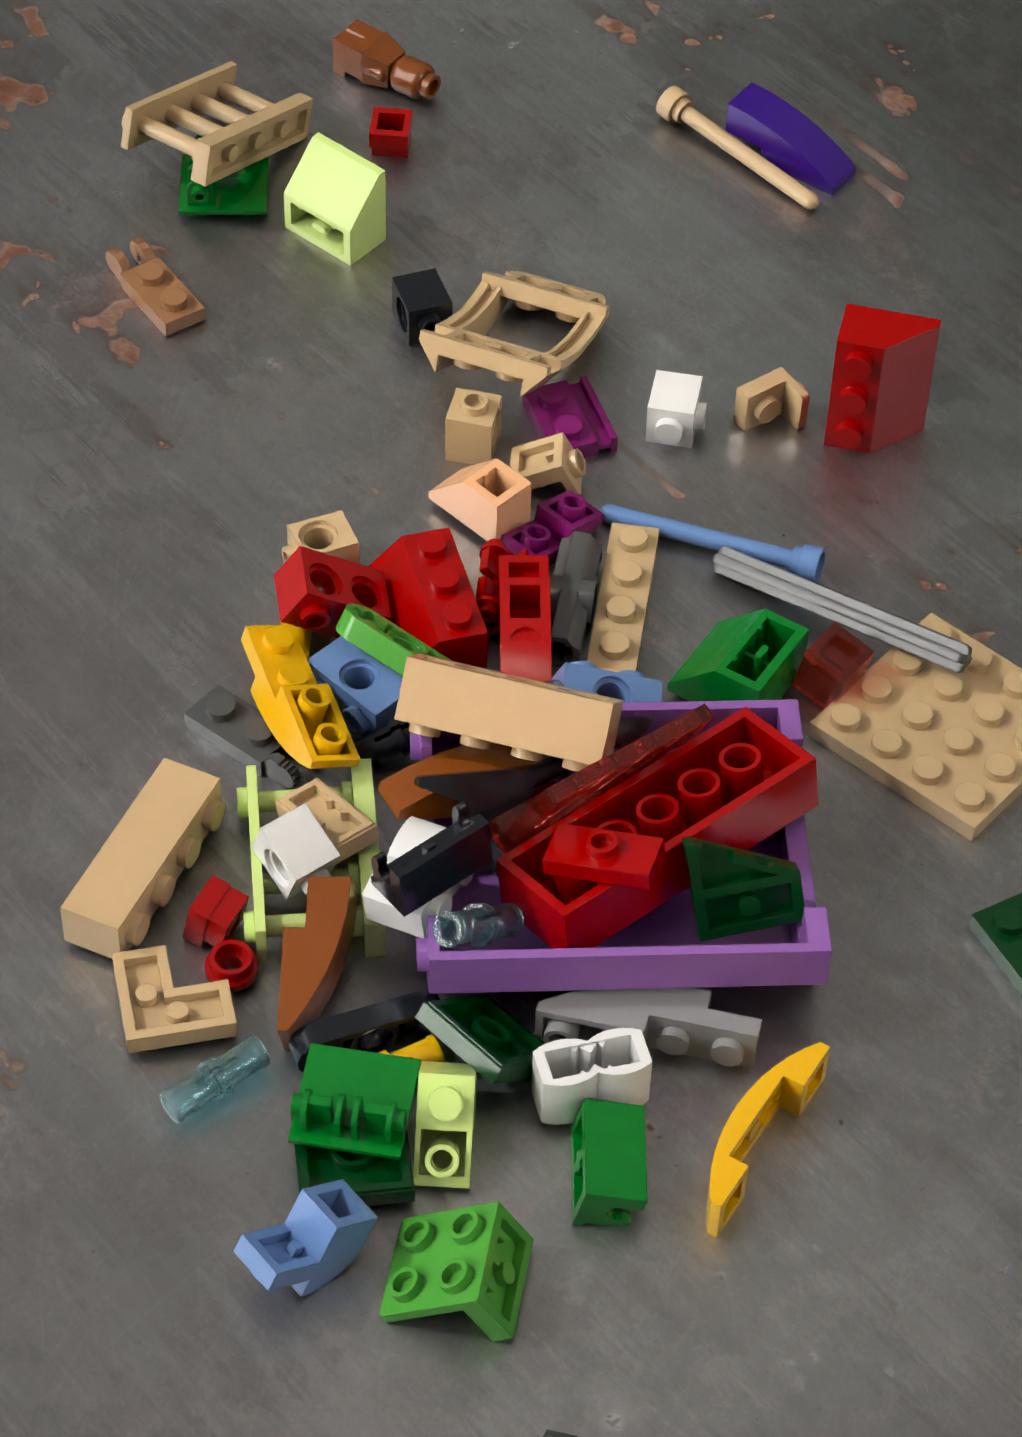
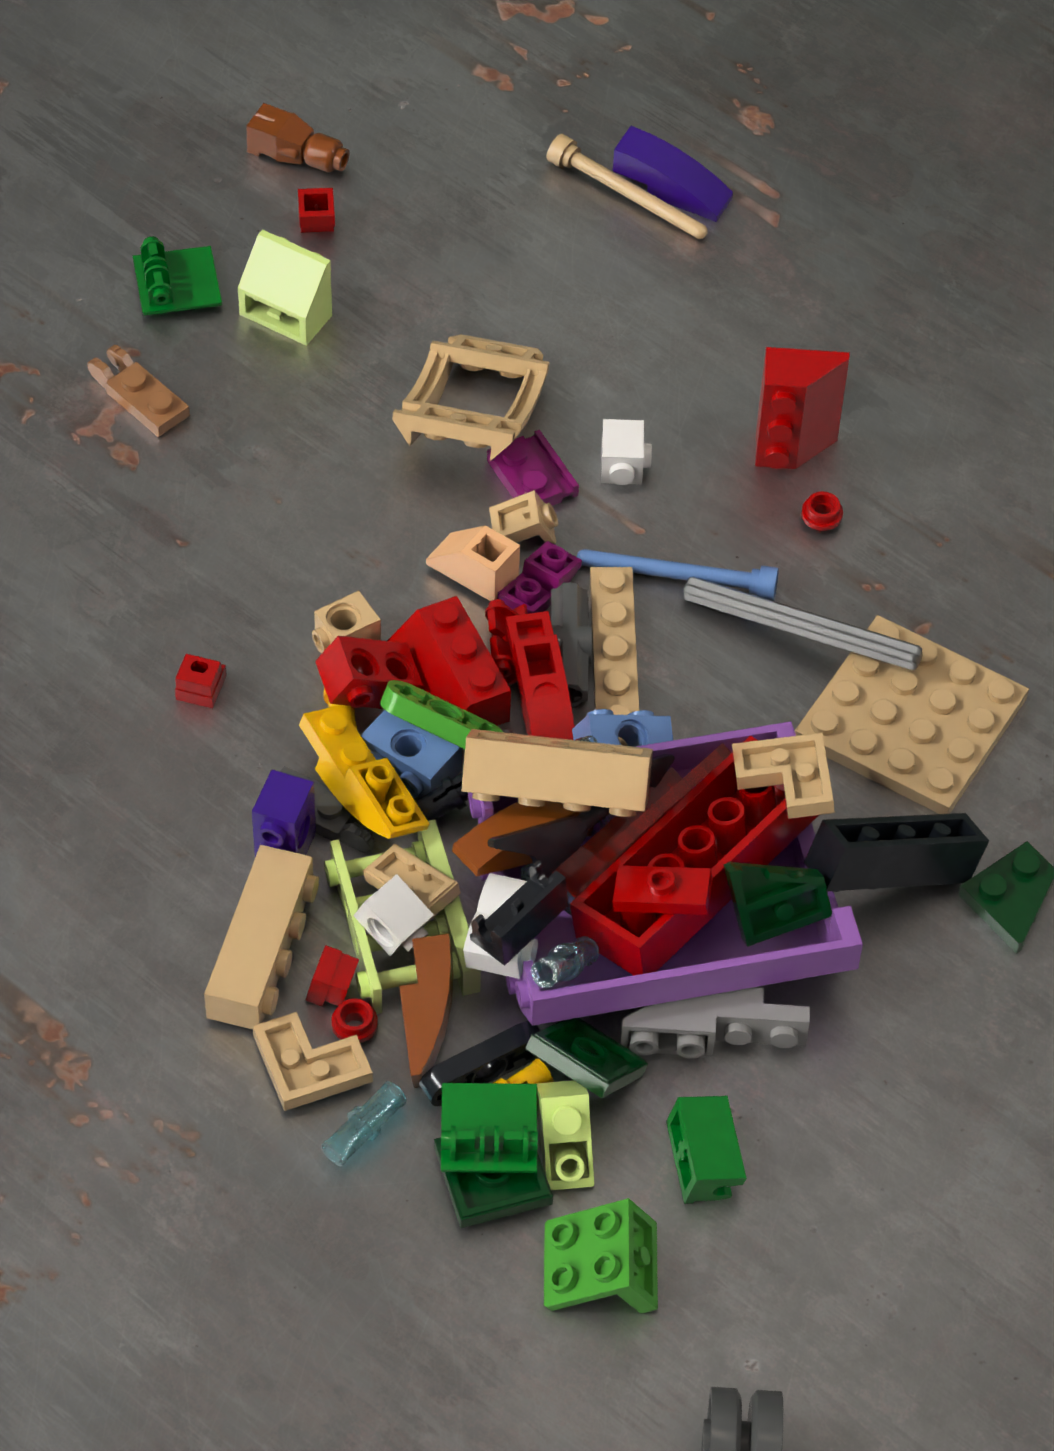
camera: 10 degrees left, 5 degrees up
tan fence [121,61,314,187] -> none
medium blue brick [233,1179,378,1297] -> none
black brick [392,268,453,346] -> none
tan brick [445,387,502,465] -> none
white brick [531,1028,652,1125] -> none
green slope [667,609,809,701] -> none
yellow slope [706,1042,830,1238] -> none
tan bracket [733,367,810,432] -> none
clear red panel [792,622,875,709] -> none
none -> red piece [175,654,227,709]
none -> dark purple brick [252,769,316,857]
none -> tan plate [732,732,835,819]
none -> red plate [801,491,843,531]
none -> black brick [804,813,989,892]

